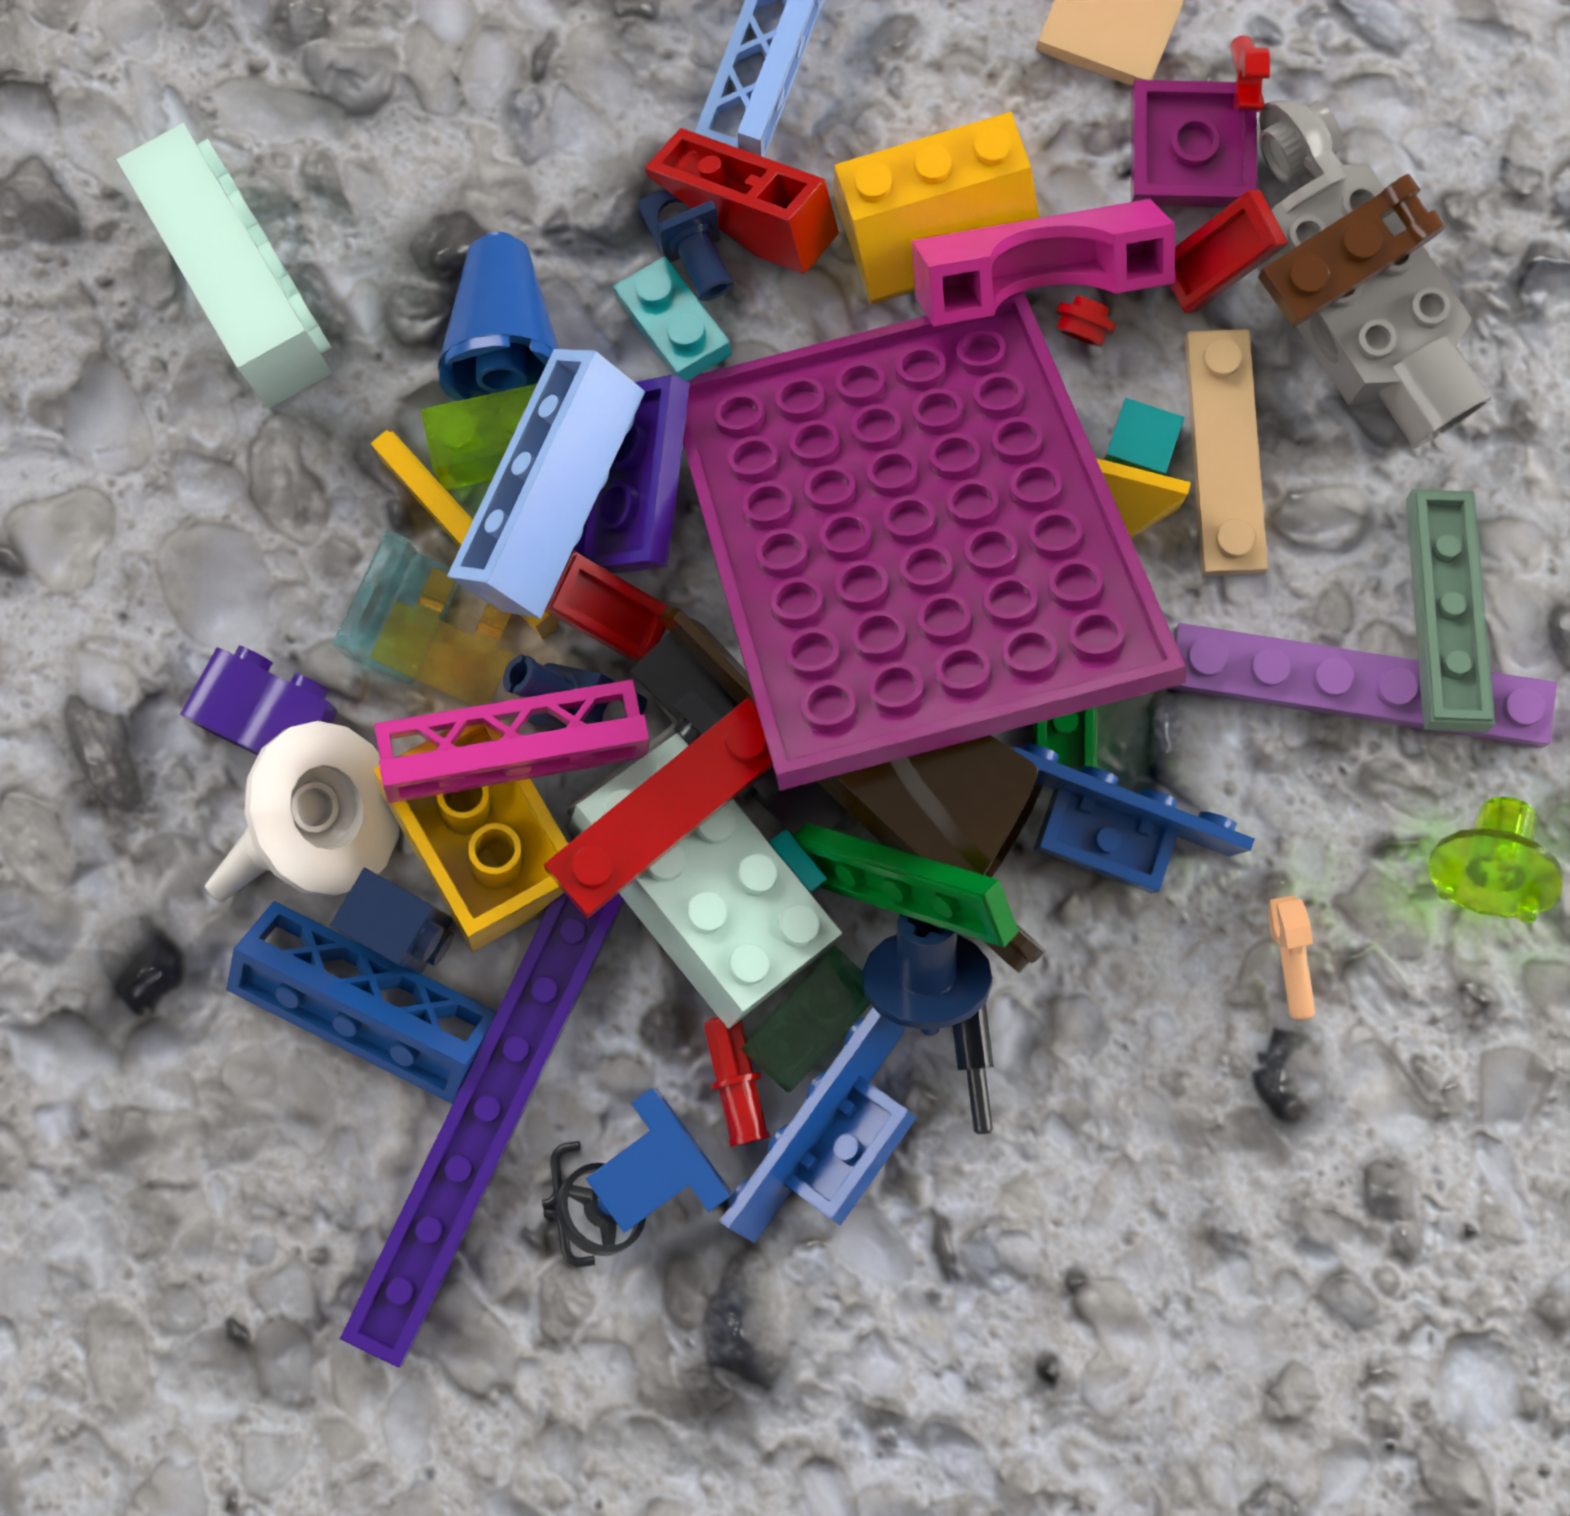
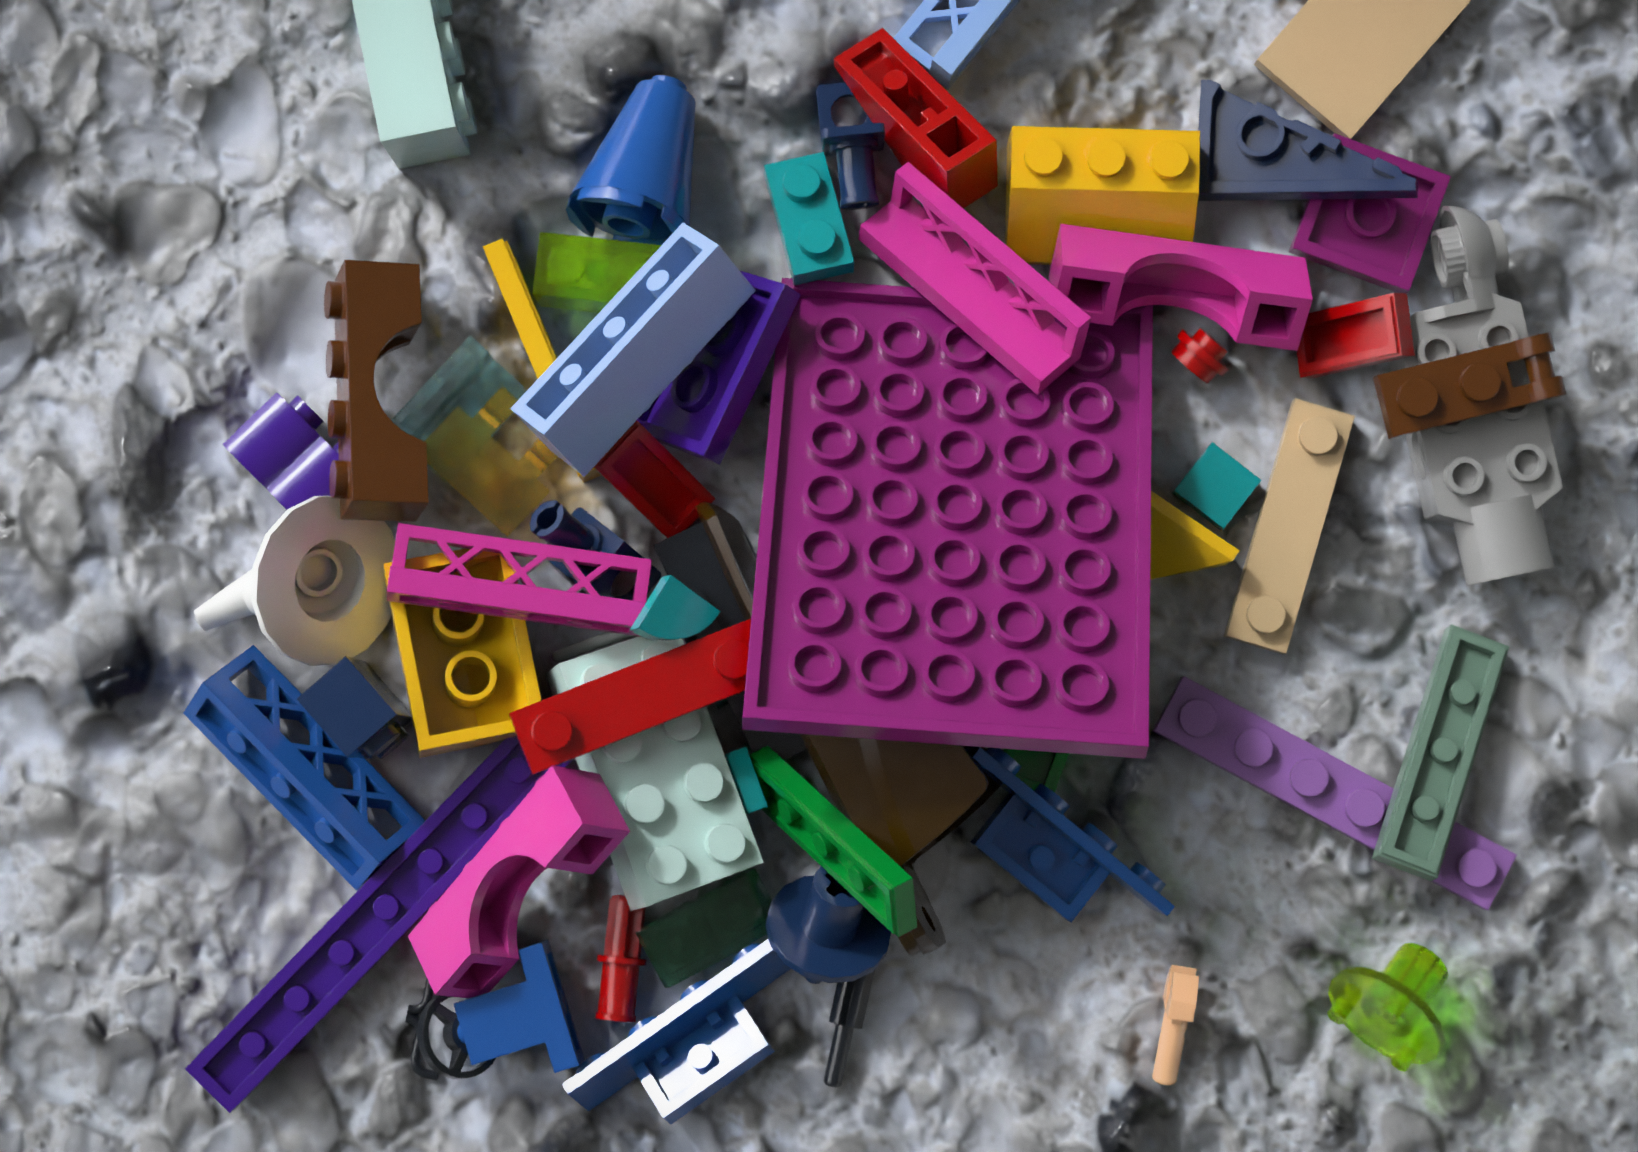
camera: 15 degrees right, 5 degrees up
red bar [1230,35,1270,112] -> none
none -> reddish brown arch [324,260,429,522]
none -> dark pink arch [408,765,630,998]
none -> teal tile [630,575,720,640]
none -> dark pink fence [858,162,1091,395]
none -> dark blue wing [1198,80,1418,201]

